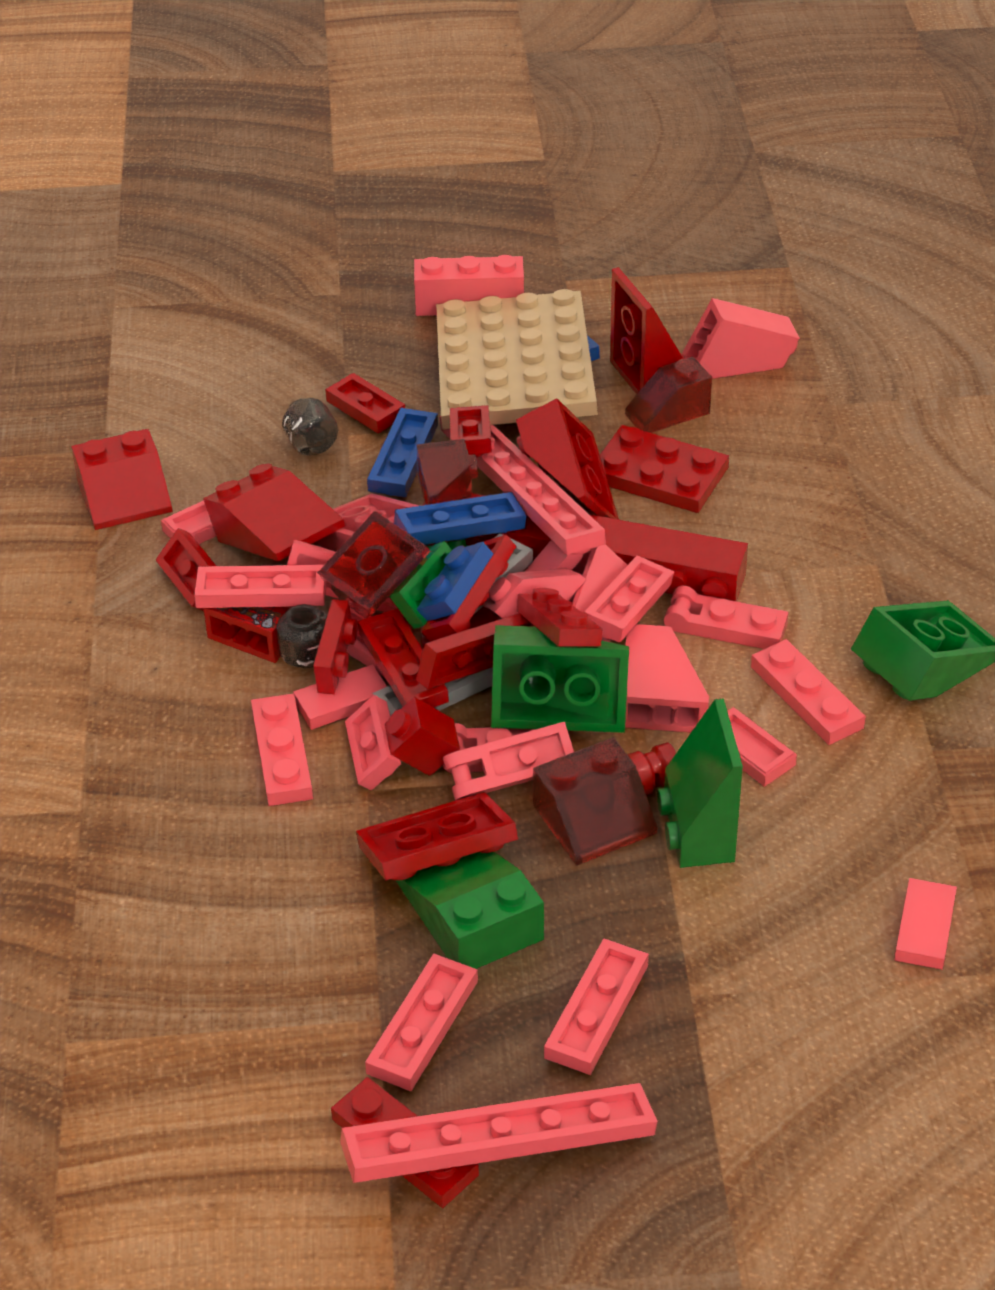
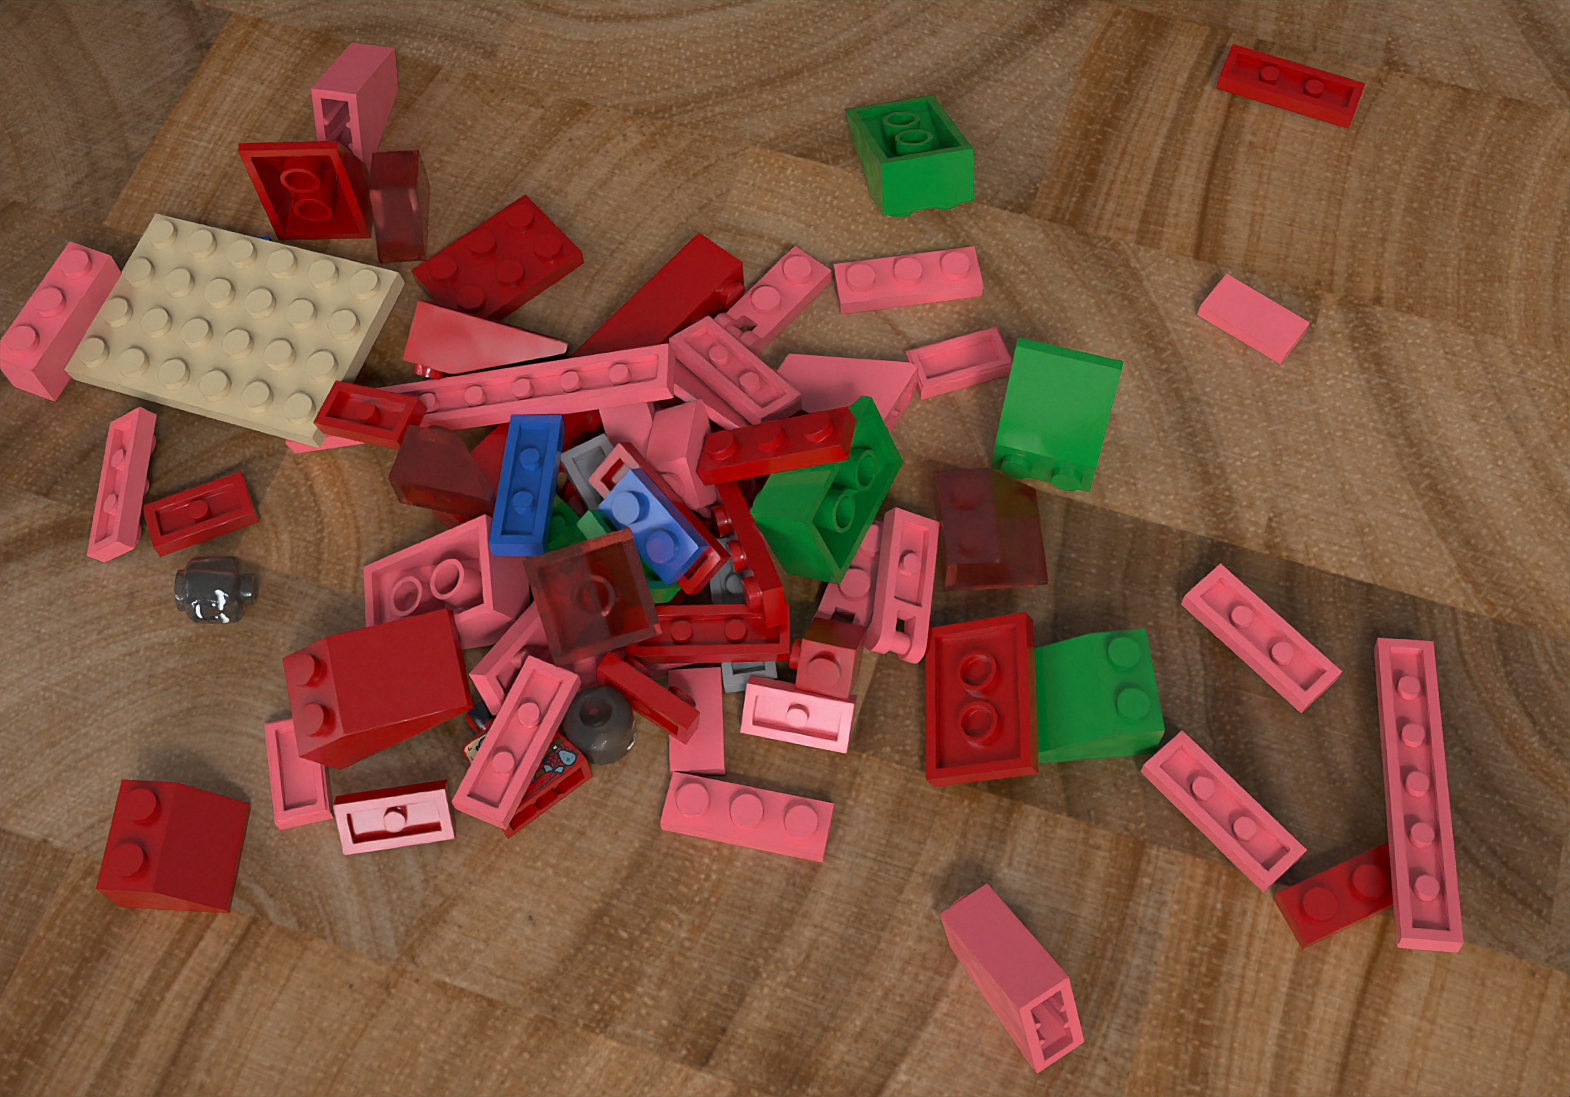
camera: 65 degrees left, 20 degrees up
blue plate [367,408,438,497] -> none
red wheel [623,742,676,798] -> none
none -> coral plate [87,407,157,563]
none -> coral slope [940,884,1085,1074]

